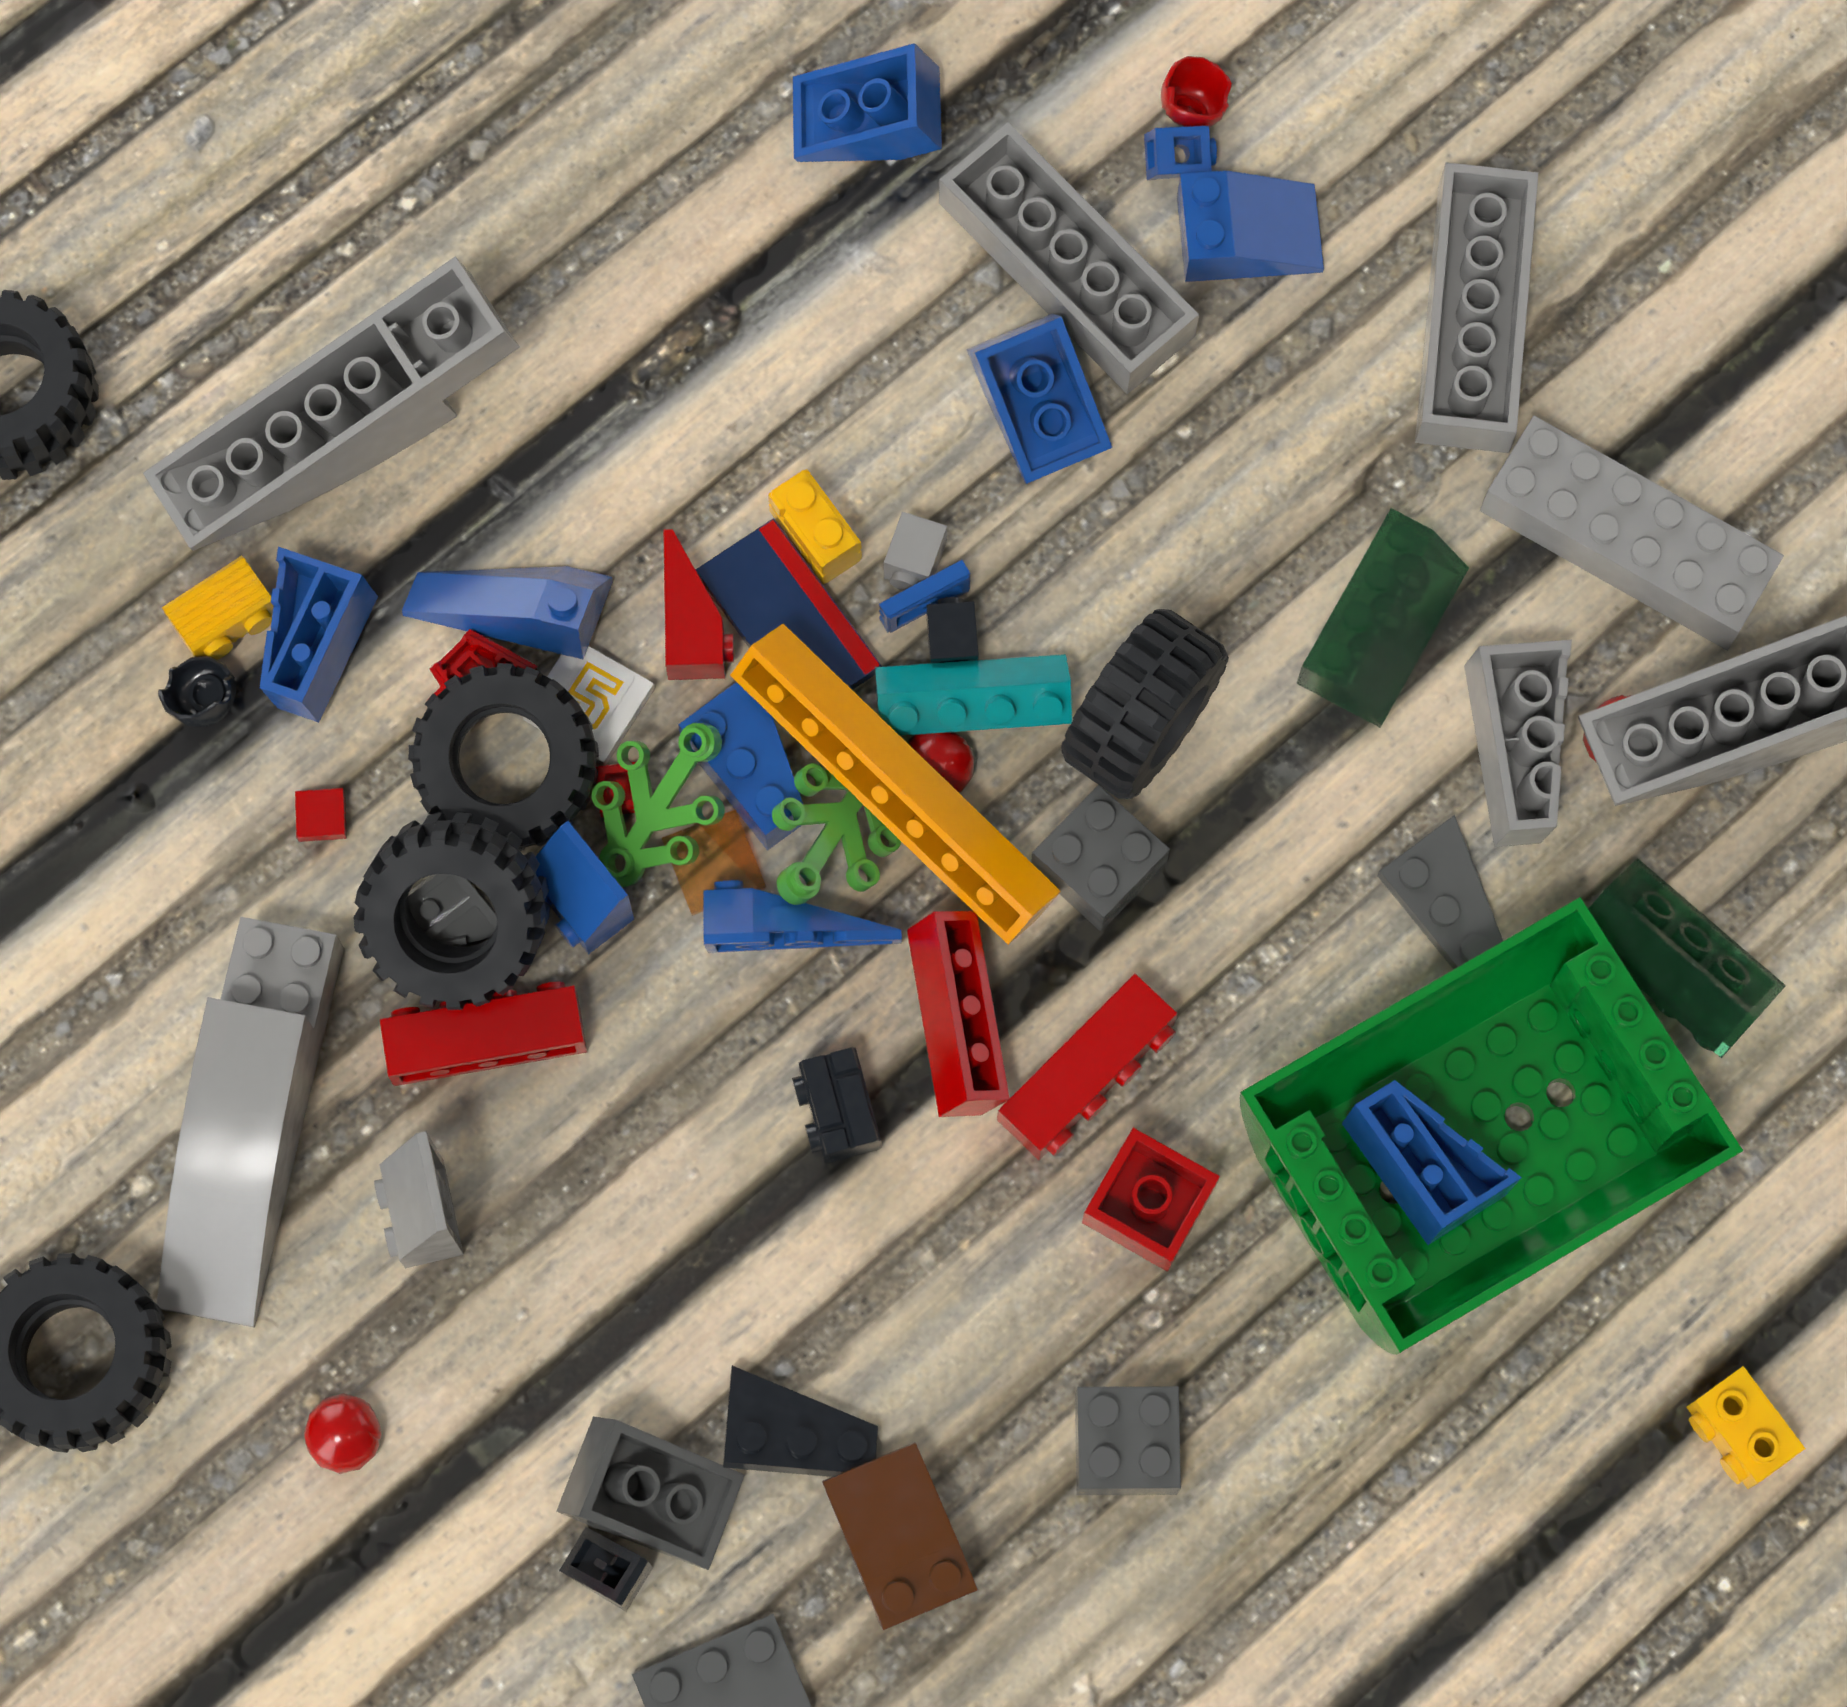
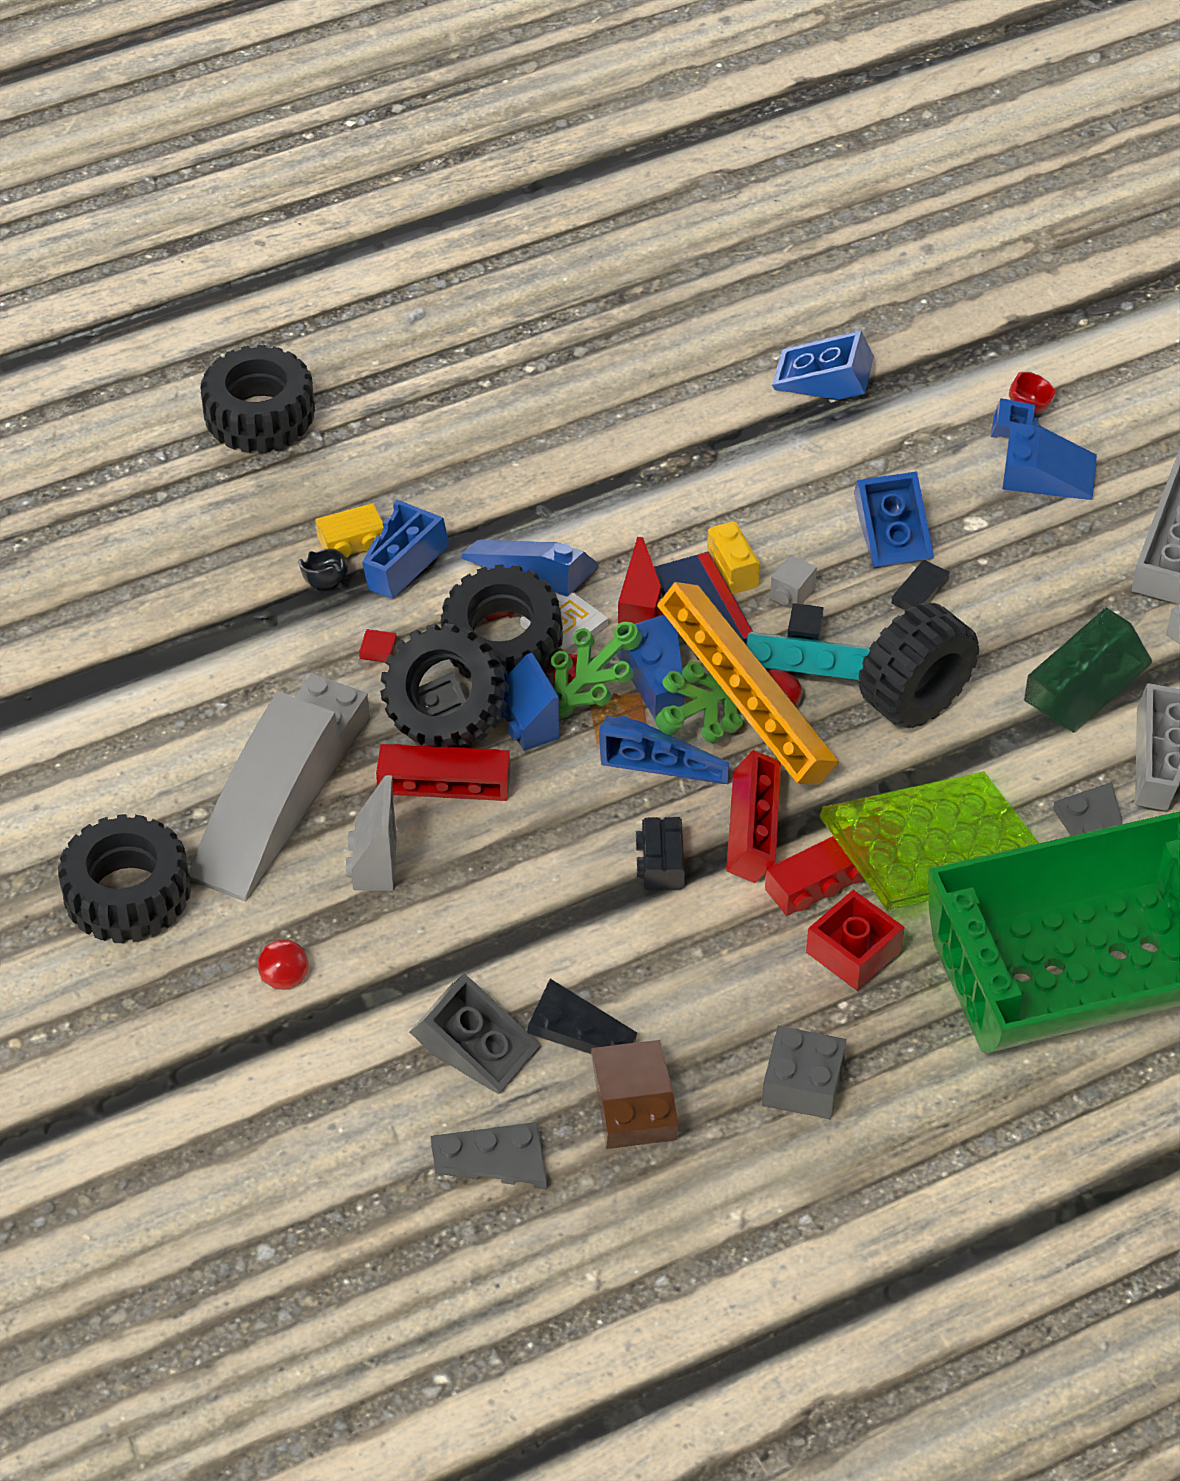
camera: 15 degrees right, 25 degrees down
light grey slope [143,256,520,551] -> none
black slope [559,1527,653,1612] -> none
blue tile [879,560,971,633] -> none
light grey brick [939,122,1199,394] -> none
dark grey brick [1031,785,1170,932] -> none
blue wedge [1342,1080,1522,1245] -> none
none -> clear neon green plate [819,771,1039,911]
none -> black tile [891,559,950,610]

